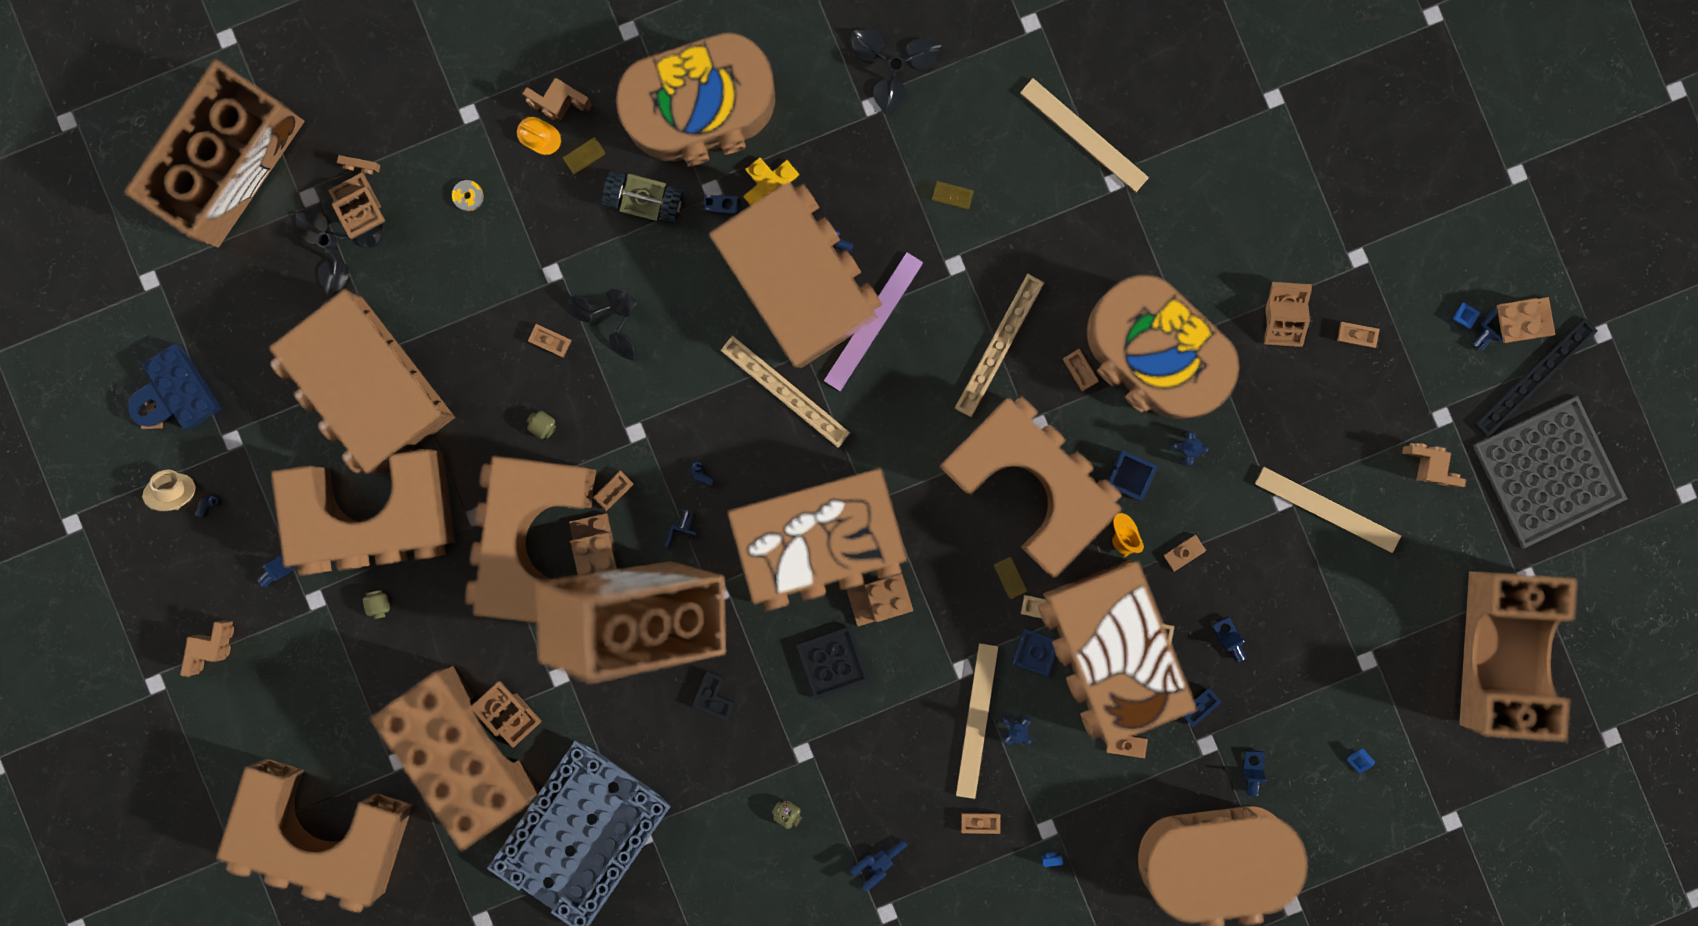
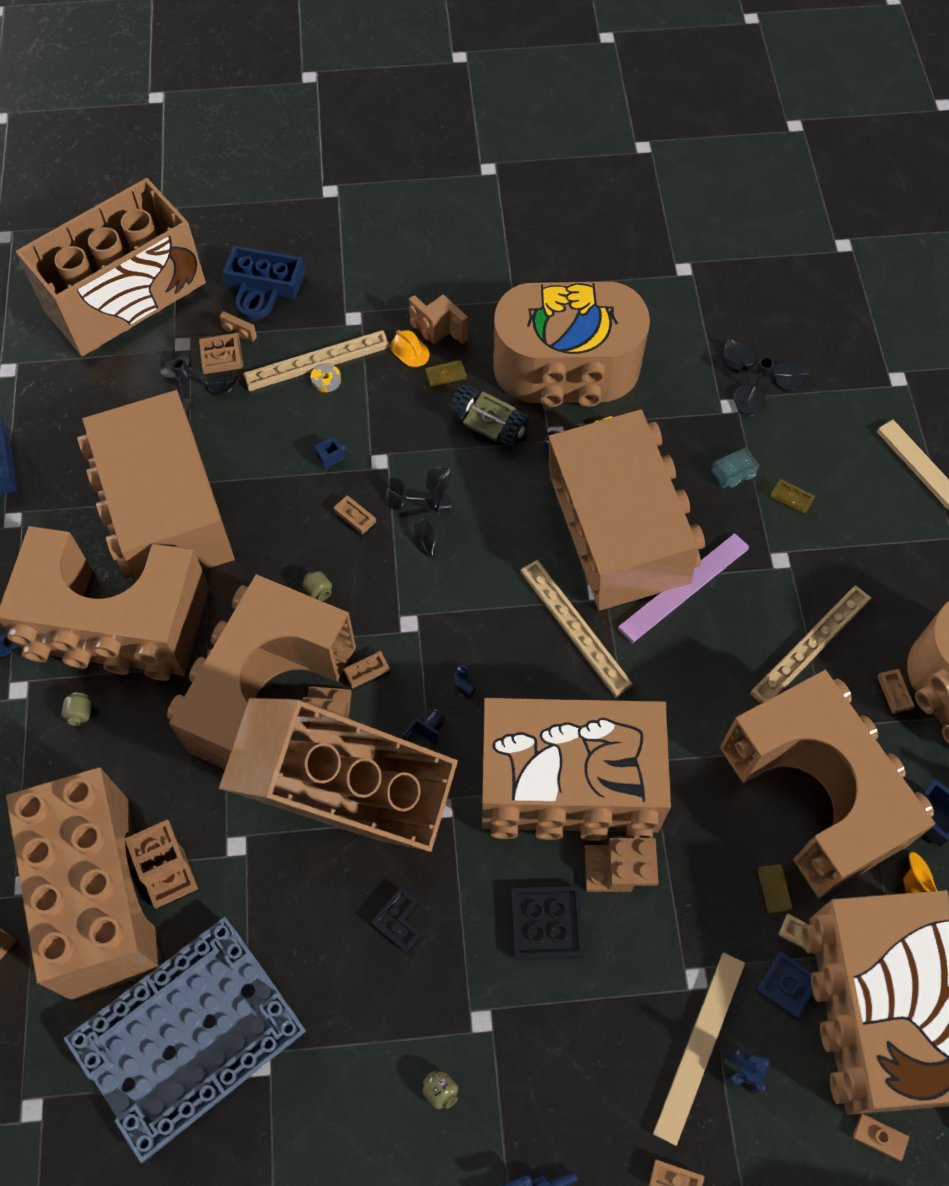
camera: 15 degrees right, 25 degrees down
none -> dark blue brick [223,245,305,320]
none -> tan tile [243,330,390,391]
none -> dark blue brick [314,436,347,471]
none -> clear light blue brick [711,447,759,489]

